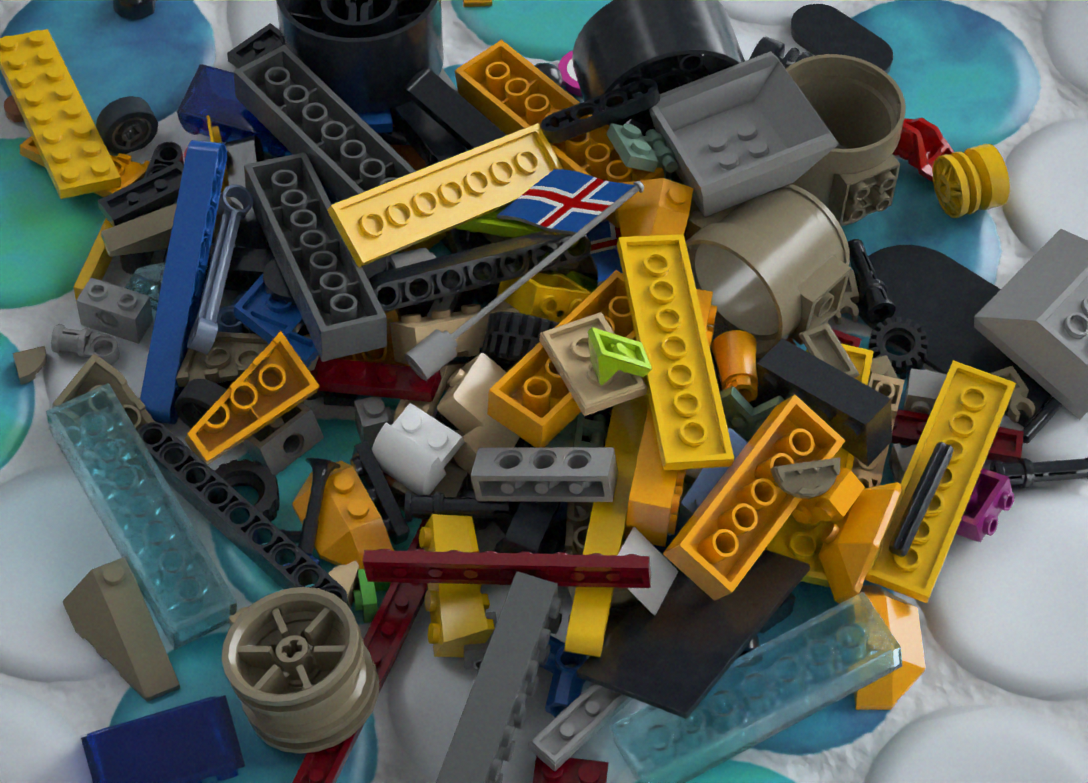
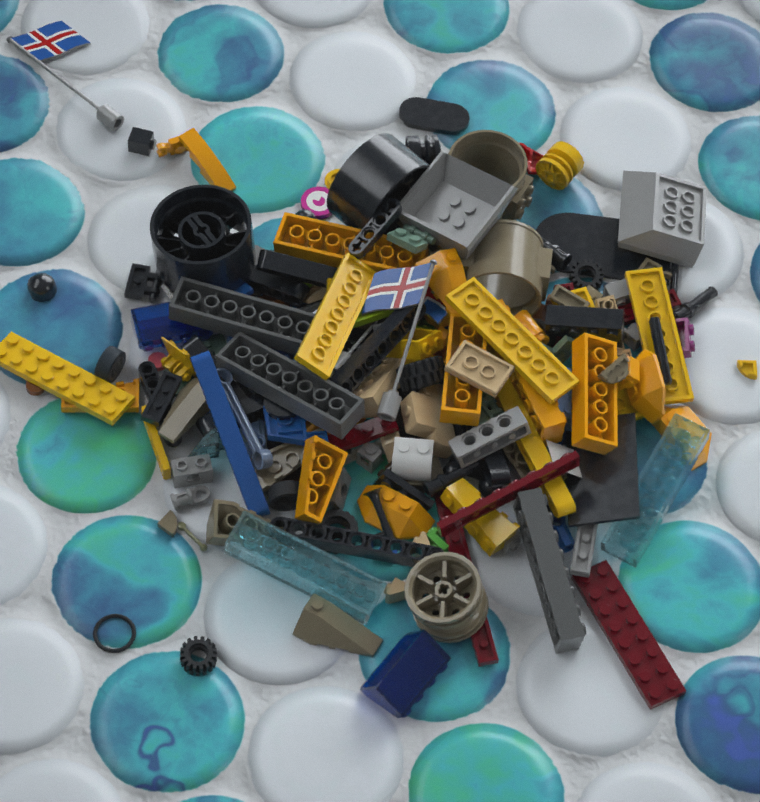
camera: 35 degrees left, 5 degrees up
lime slope [588,327,652,385] -> none
none -> olive hinge [178,522,208,551]
none -> yellow tile [737,360,758,380]

